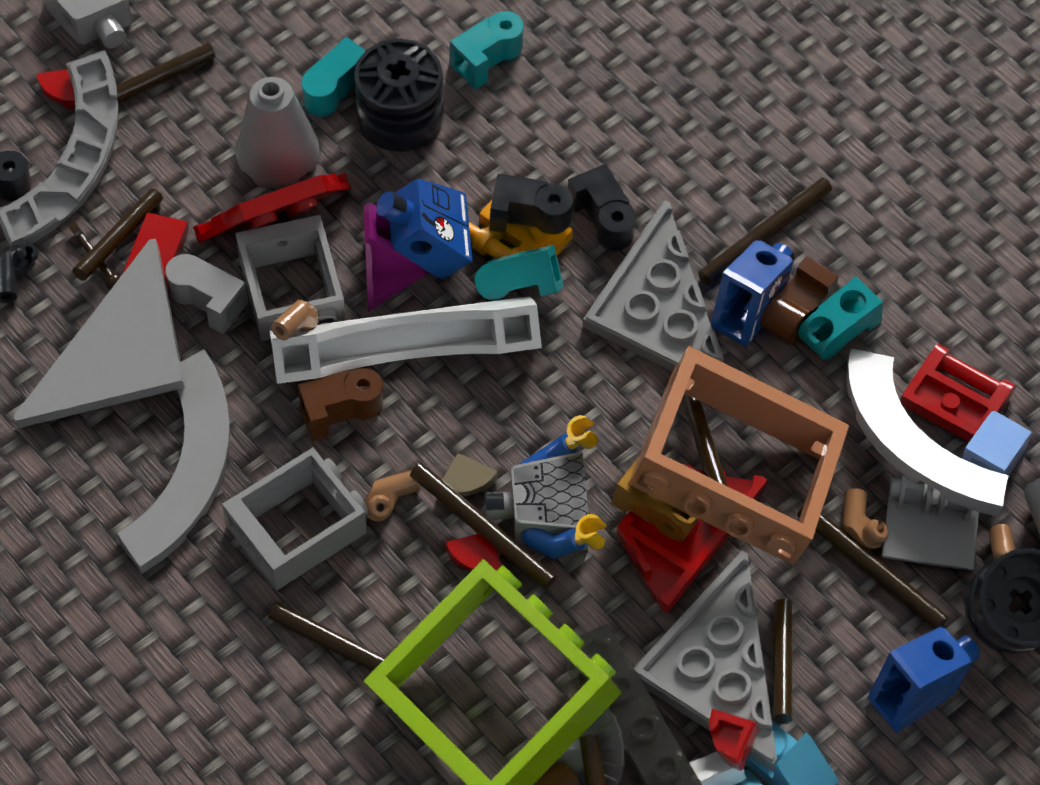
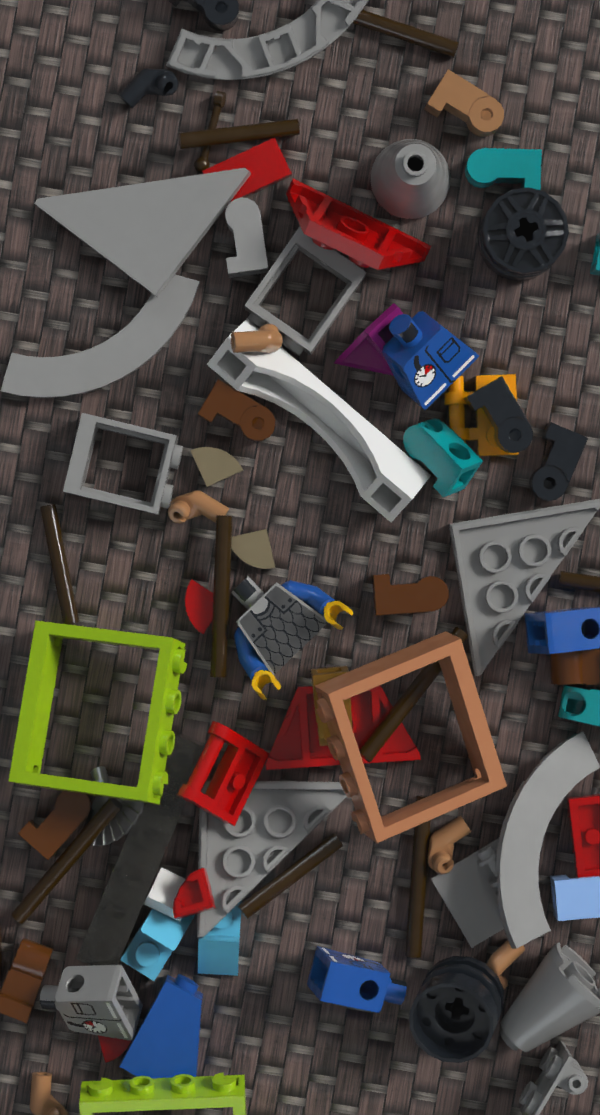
camera: 50 degrees right, 30 degrees up
none -> red plate [177,721,270,826]
none -> dark tan tile [190,447,243,487]
none -> reddish brown leg [372,574,449,616]
none -> medium nougat leg [424,69,504,137]

